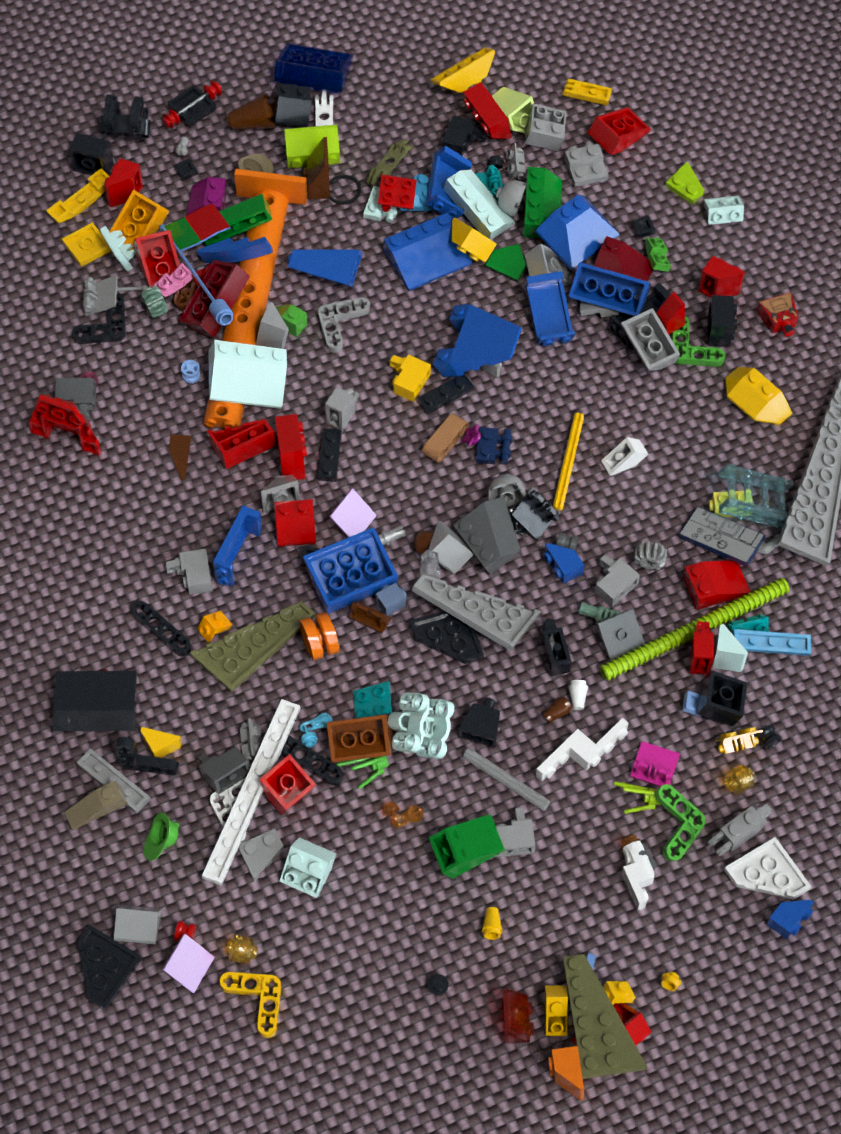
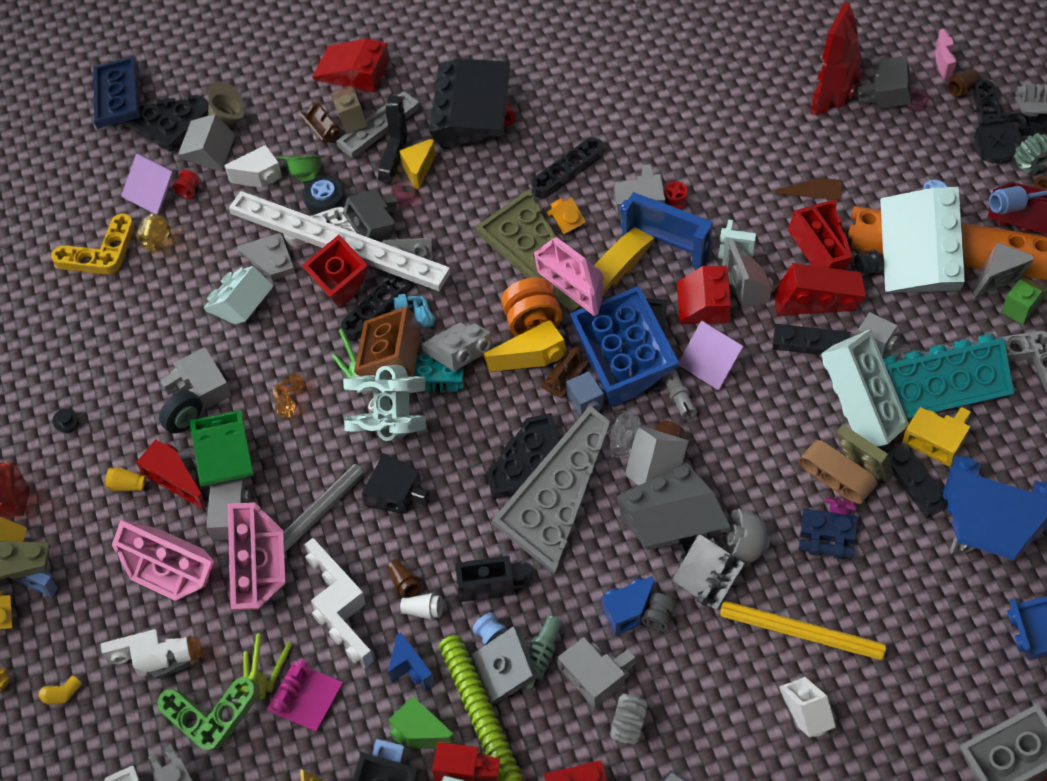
camera: 100 degrees right, 5 degrees down
none -> yellow arm [39,676,83,705]
none -> dark blue tile [93,56,141,129]
none -> bright pink wedge [112,520,214,601]
none -> red slope [136,439,206,509]
none -> black wheel [159,390,203,434]
none -> light grey hinge [161,347,231,410]
none -> dark tan piece [207,82,244,126]
none -> white slope [224,145,282,188]
none -> bright pink wedge [228,503,285,611]
none -> reddish brown hinge [299,102,340,144]
none -> black wheel [303,176,345,214]
none -> red slope [312,38,390,93]
none -> blue slope [388,632,435,691]
none -> bright green slope [388,696,455,749]
none -> clear pink tile [391,183,415,206]
none -> light grey plate [422,322,493,371]
none -> light blue wheel [472,612,508,645]
none -> yellow slope [484,320,567,372]
none -> bright pink wedge [534,237,604,316]
none -> yellow slope [594,227,655,296]
none -> red wheel [664,181,688,210]
none -> light aqua bracket [718,220,756,266]
none -> light aqua slope [821,329,909,446]
none -> olive plate [836,424,894,483]
none -> black wheel [854,249,883,278]
none -> teal bracket [882,334,1014,418]
none -> bright pink slope [935,29,956,80]
none -> reddish brown cone [947,69,980,97]
none -> black tile [973,117,1021,164]

